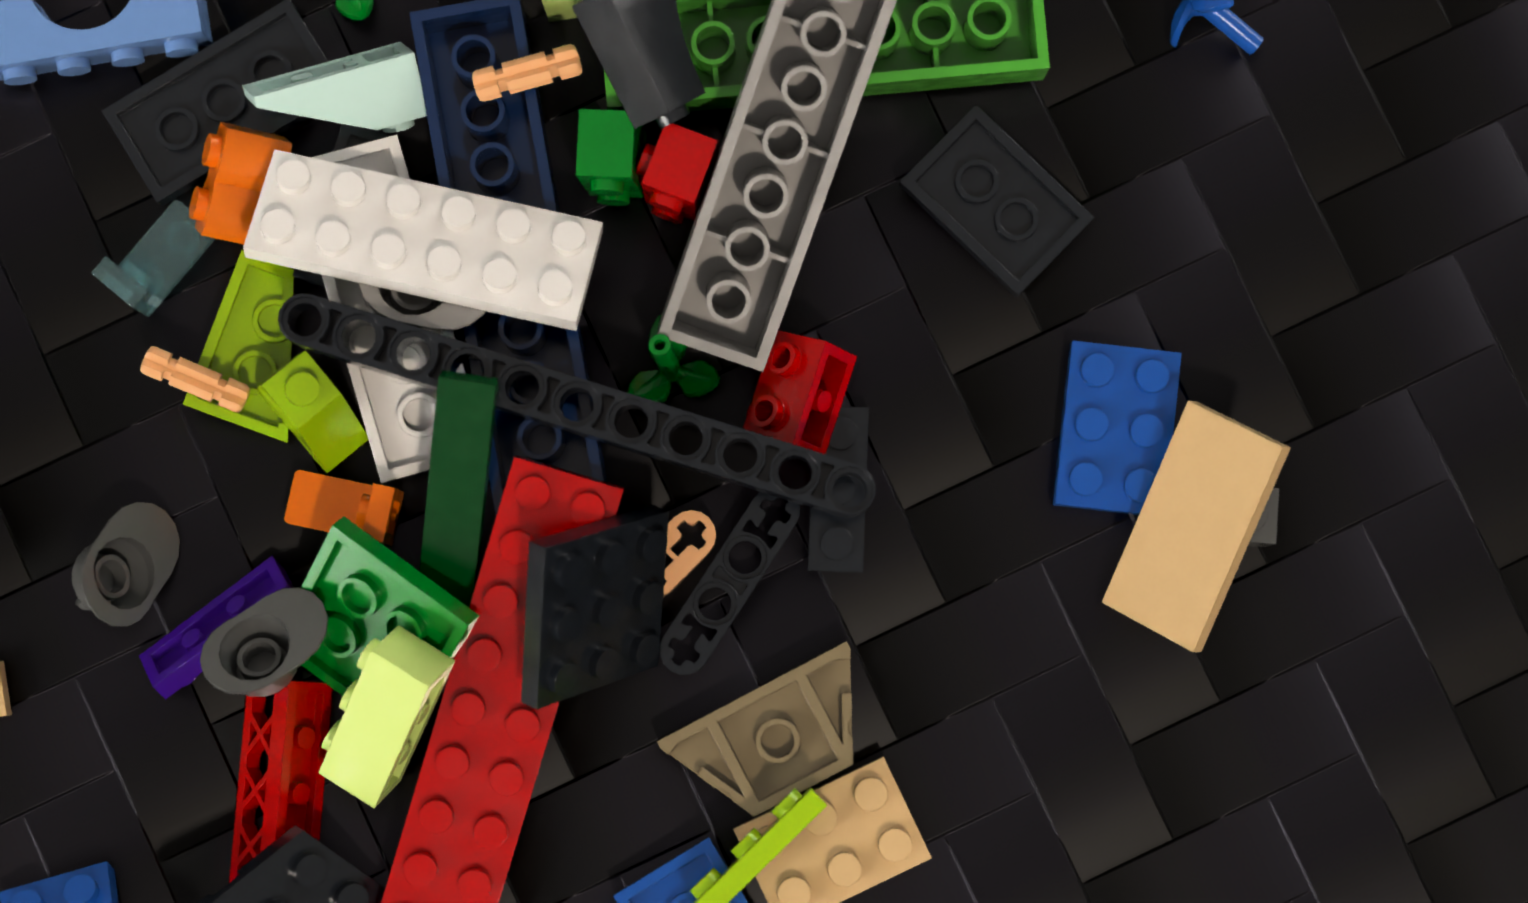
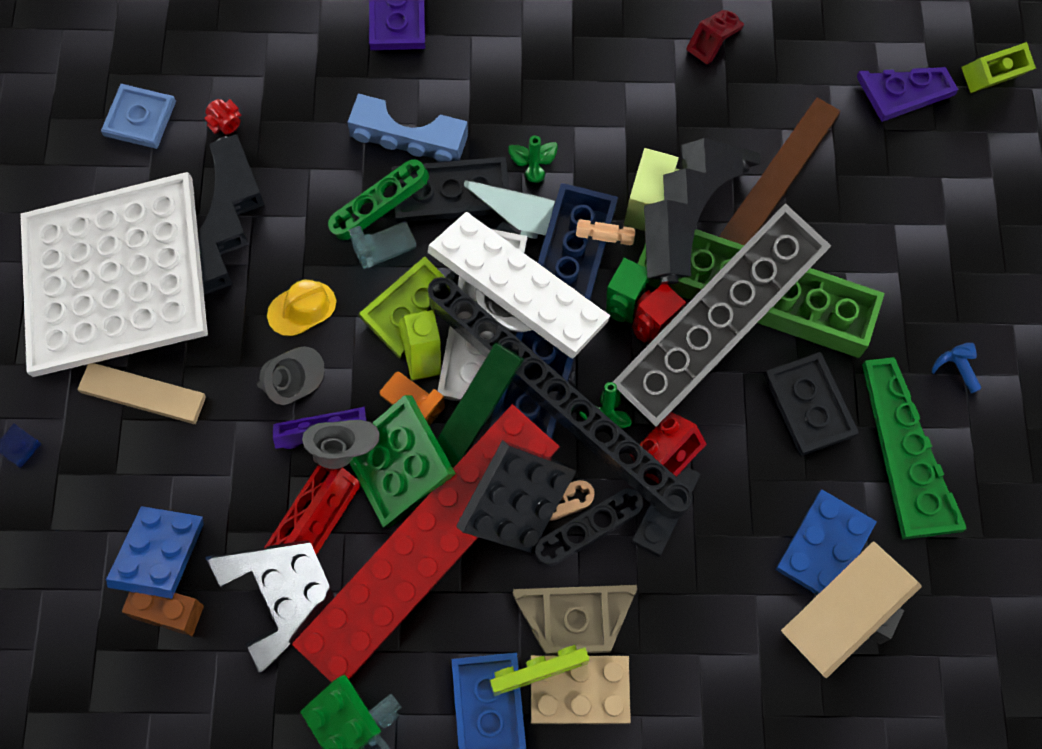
camera: 20 degrees right, 15 degrees down
light nougat axle [140,346,250,412] -> none
orange brick [189,122,292,245] -> none
yellowish green brick [318,625,455,808] -> none
none -> yellow piece [267,279,336,336]
none -> green beam [328,159,429,240]
none -> green wing [862,357,967,540]

